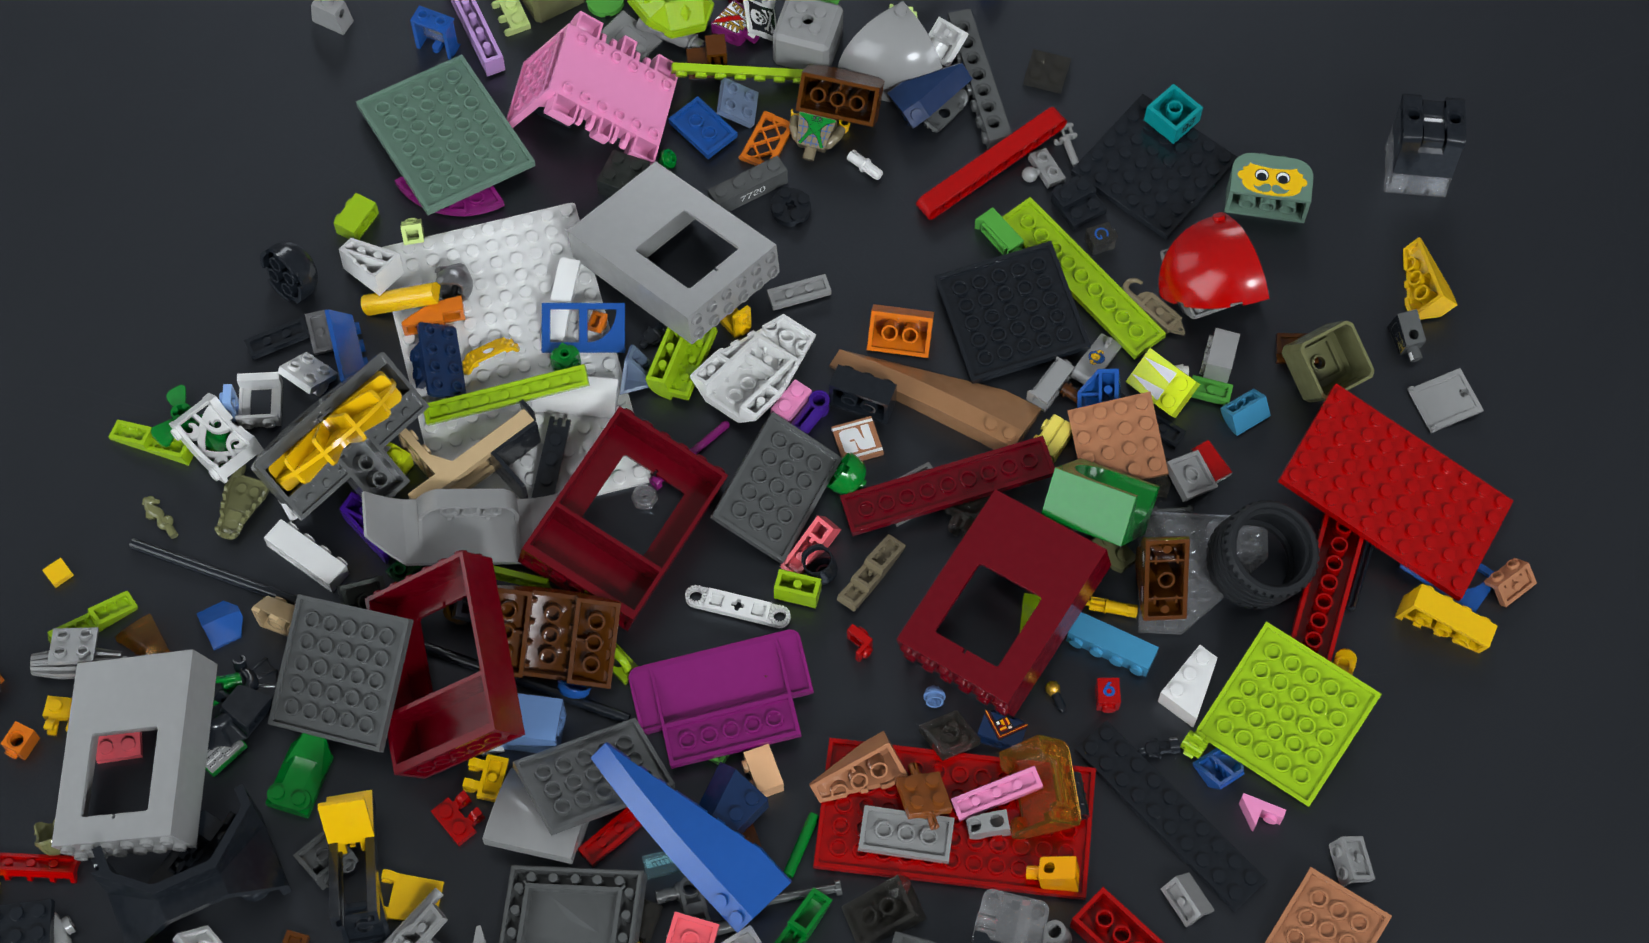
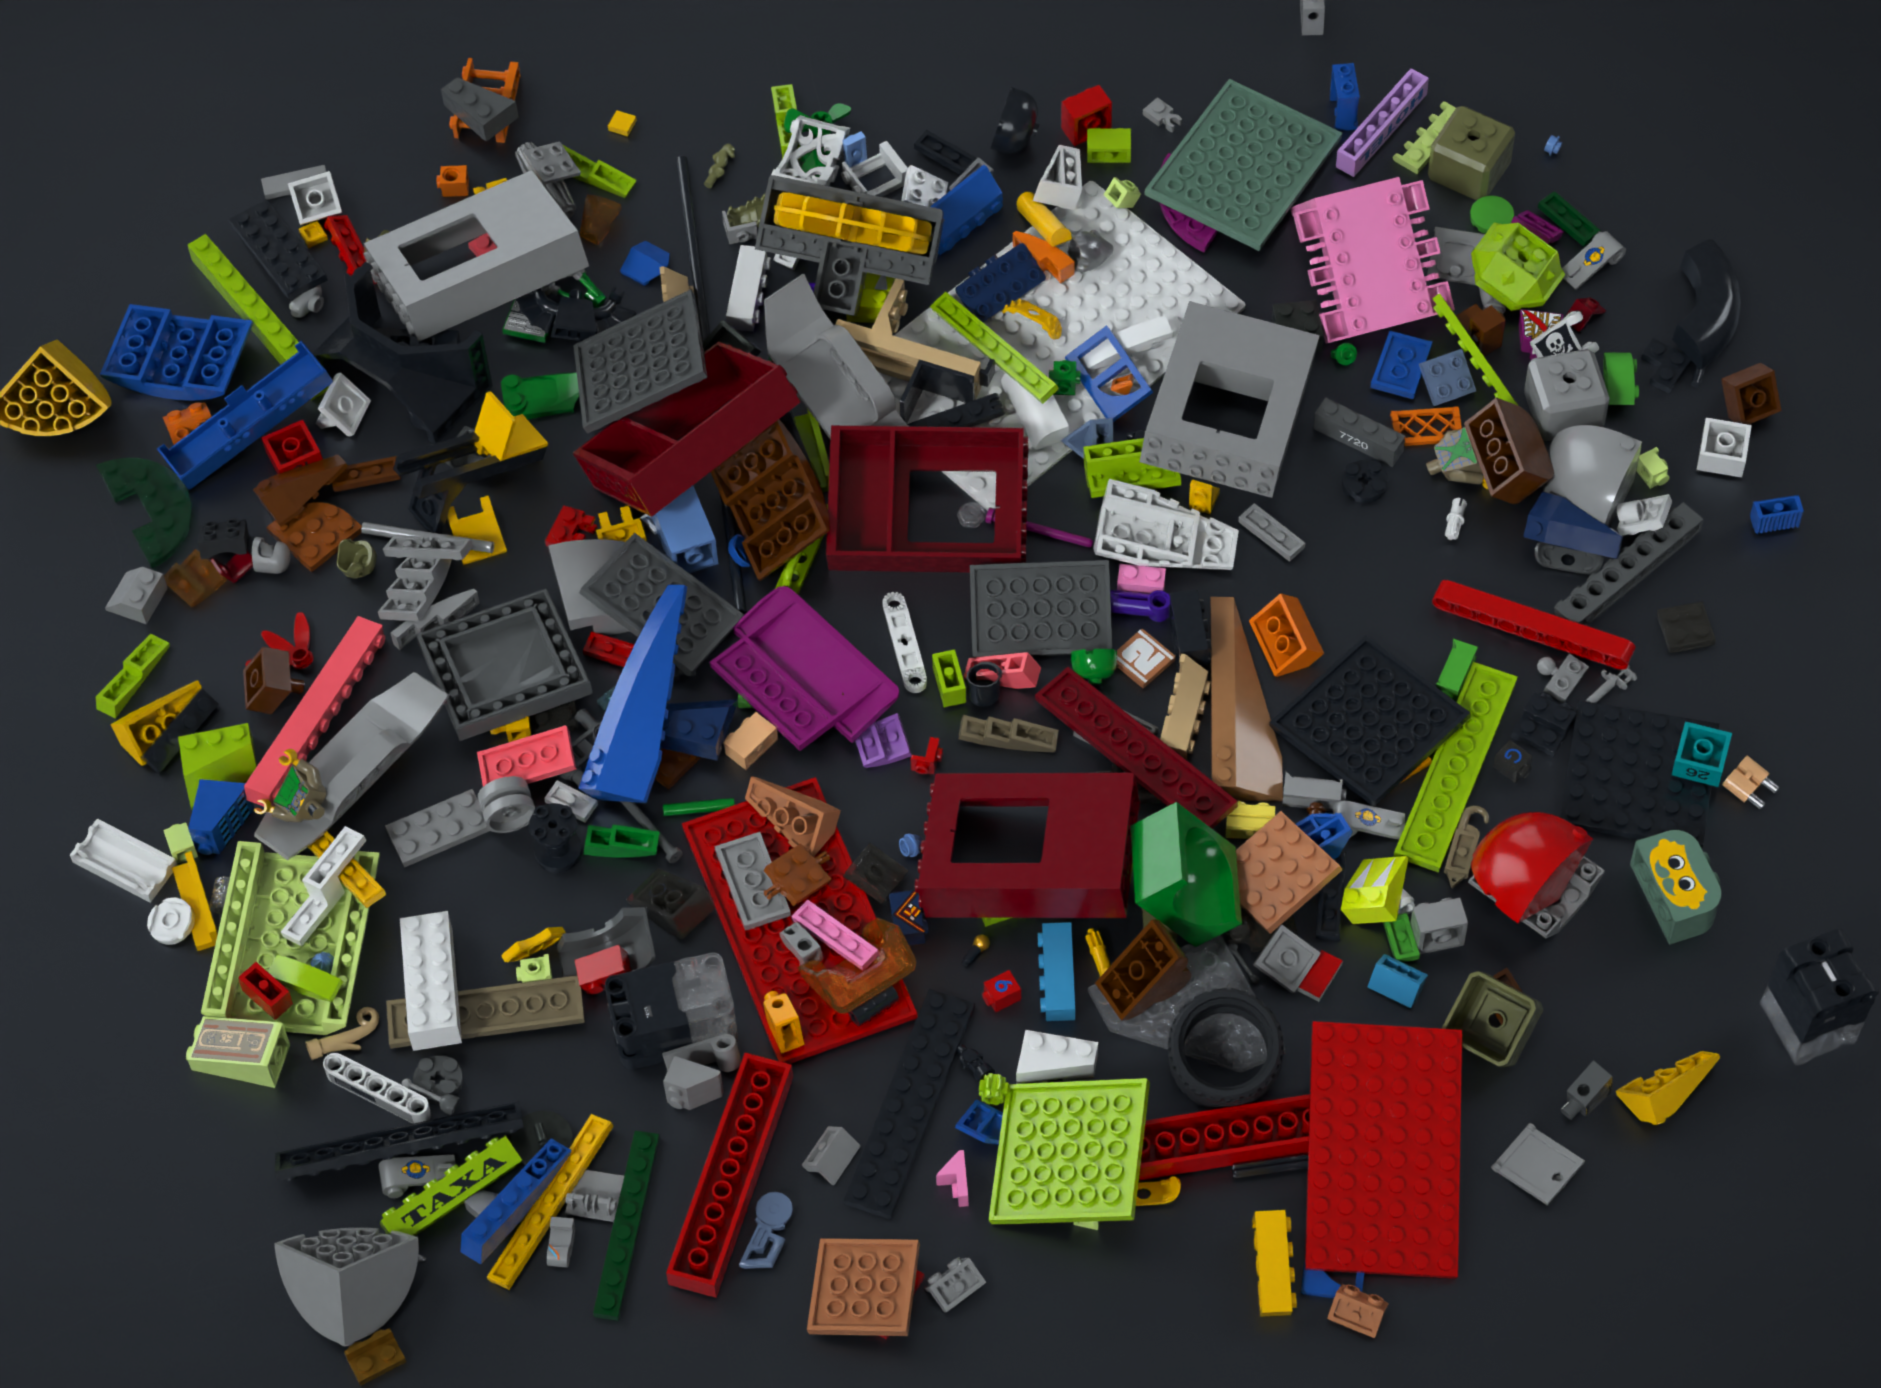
camera: 65 degrees right, 5 degrees down
none -> light grey bracket [722,211,757,244]
none -> medium lavender slope [855,713,912,768]
none -> red brick [1061,85,1112,146]
none -> light grey plate [1143,97,1182,132]
none -> tan wedge [1160,654,1211,760]
none -> light nougat piece [1722,755,1779,809]

